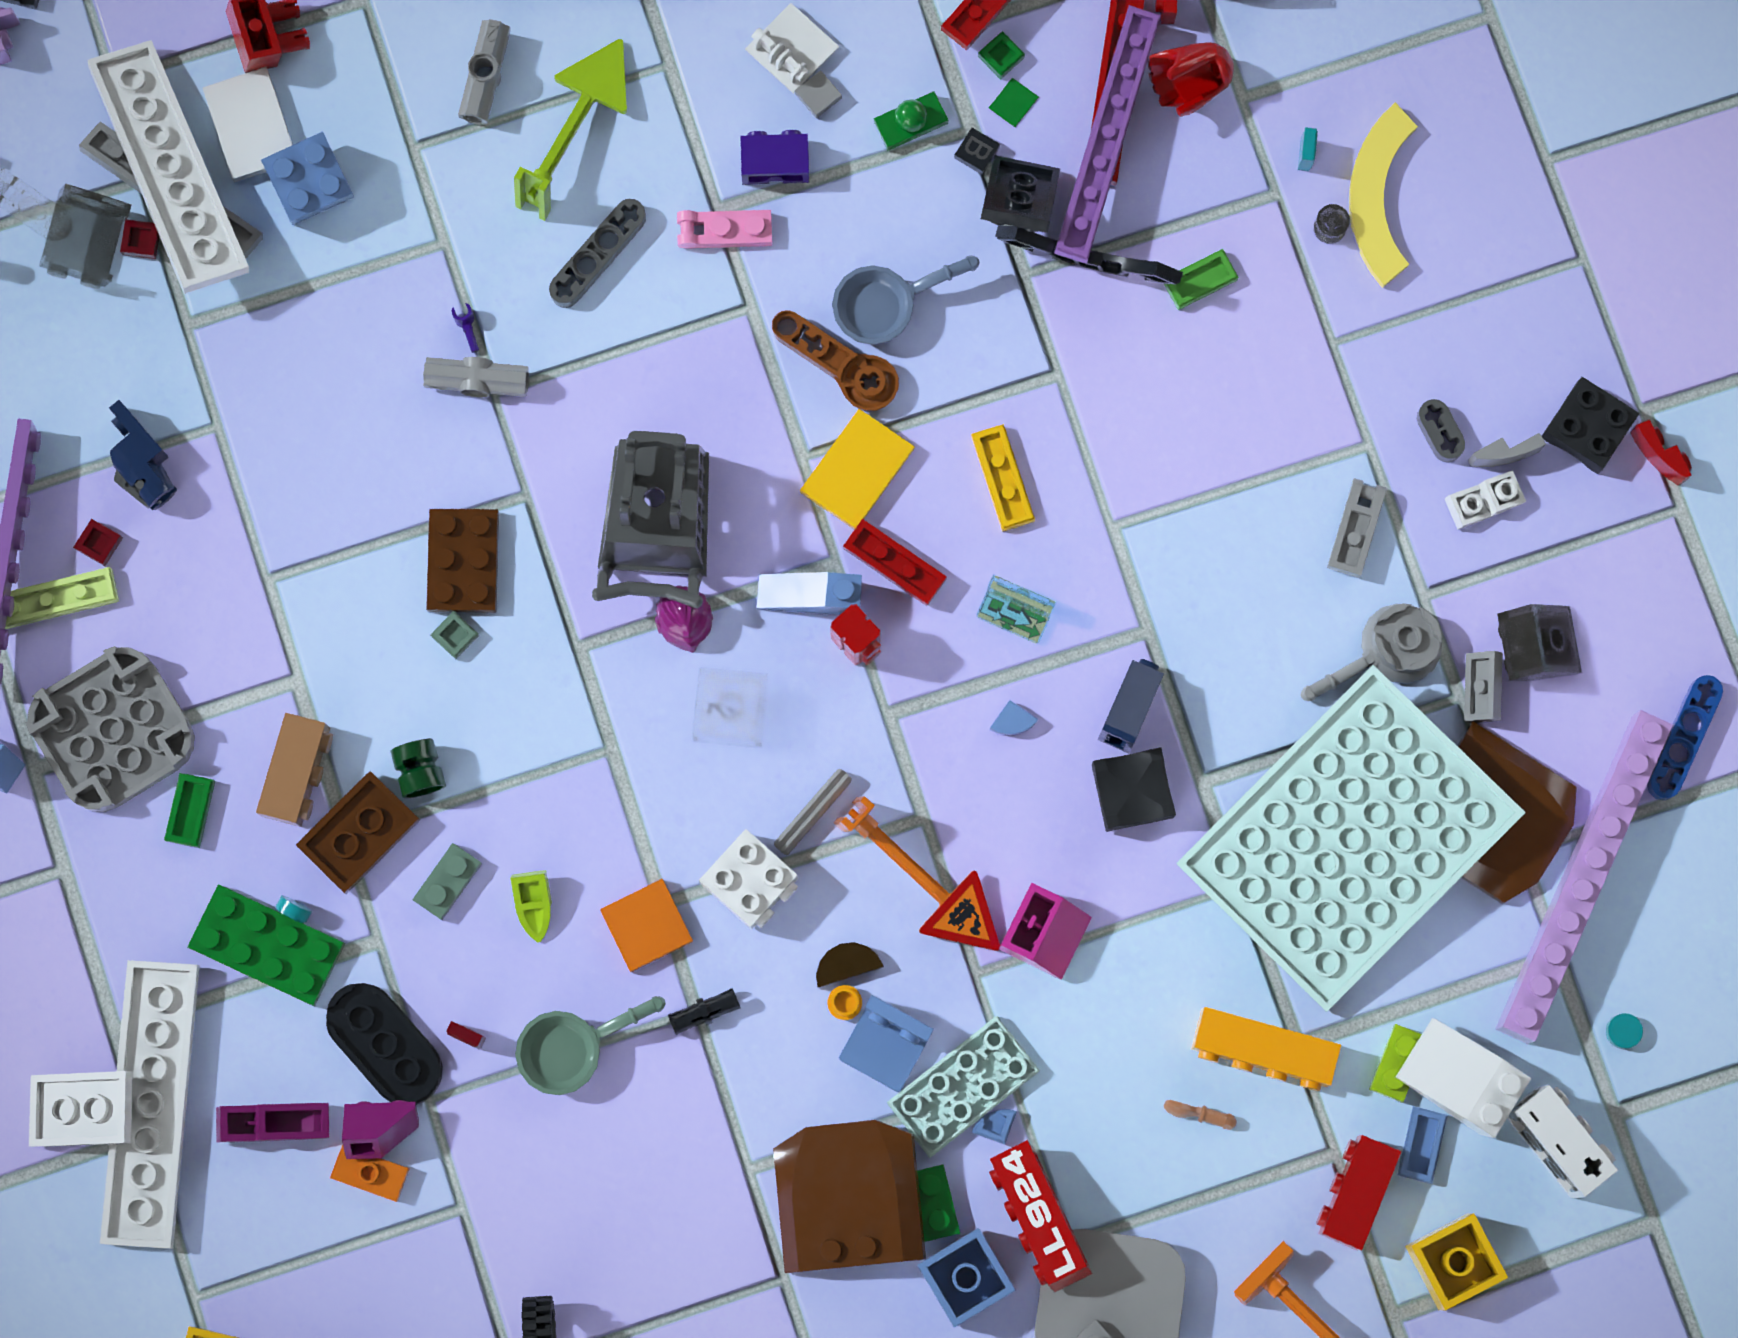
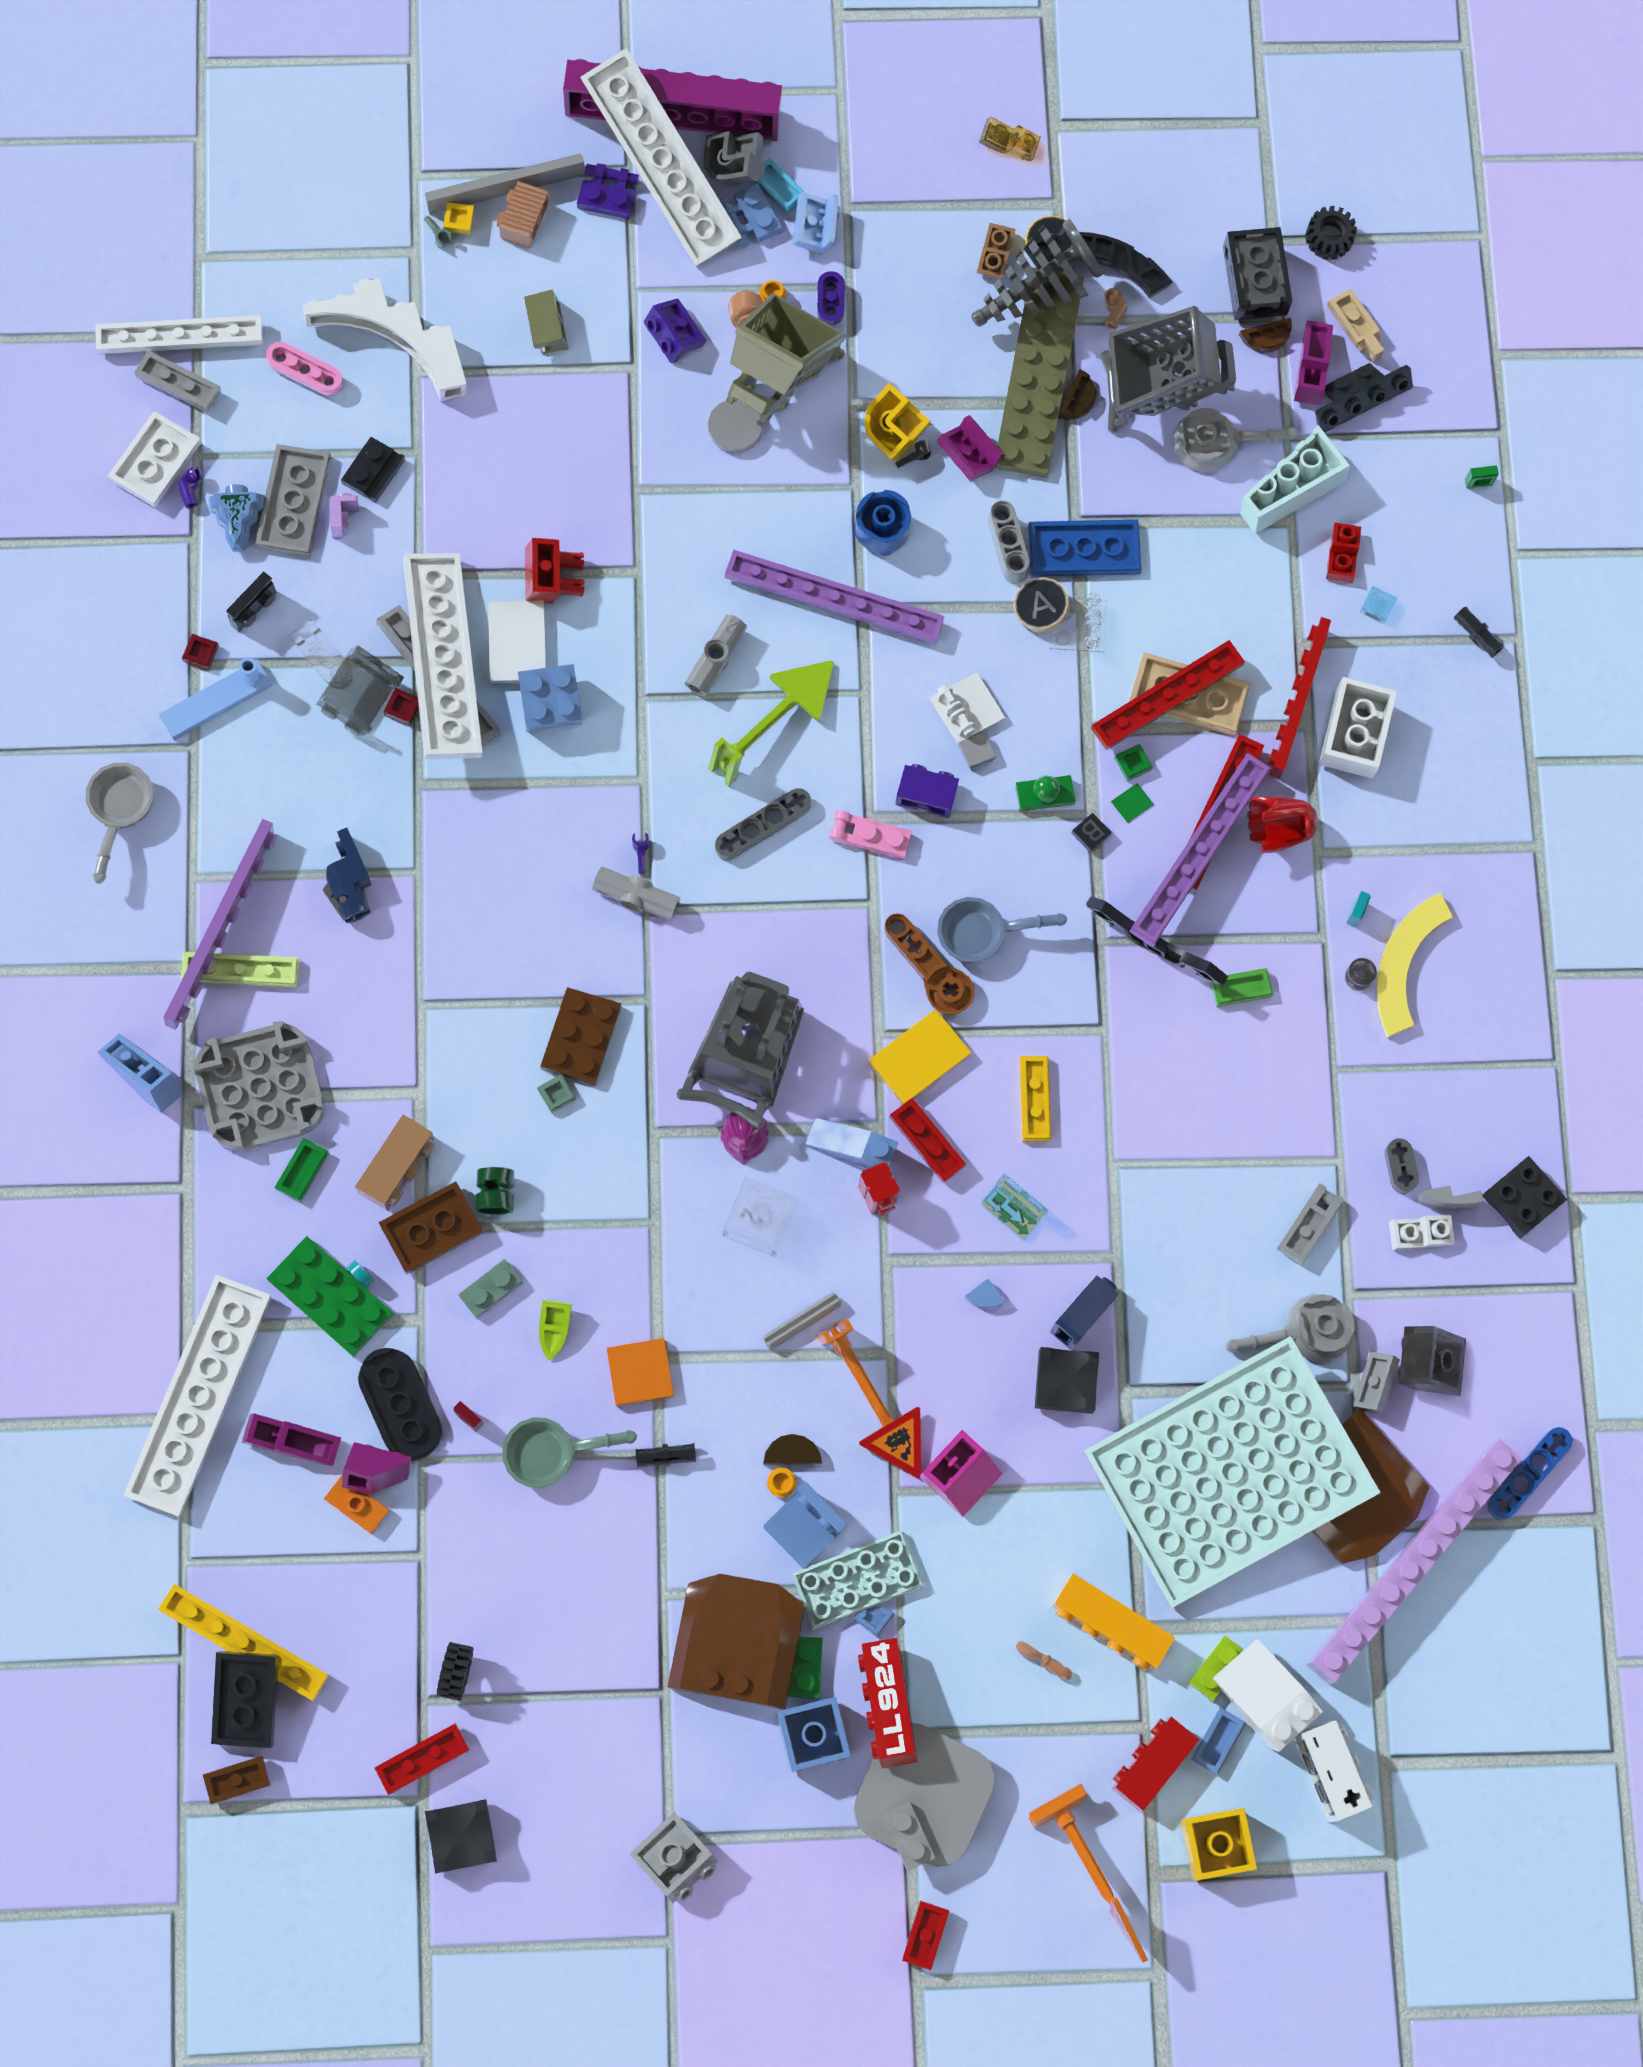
camera: 10 degrees right, 5 degrees down
white plate [29,1071,132,1147] -> none
dark red tile [73,518,123,567] -> none
white brick [699,829,798,930] -> none
black plate [980,155,1061,233] -> none
teal tile [1606,1013,1643,1049] -> none
red slope [1630,419,1692,485] -> none

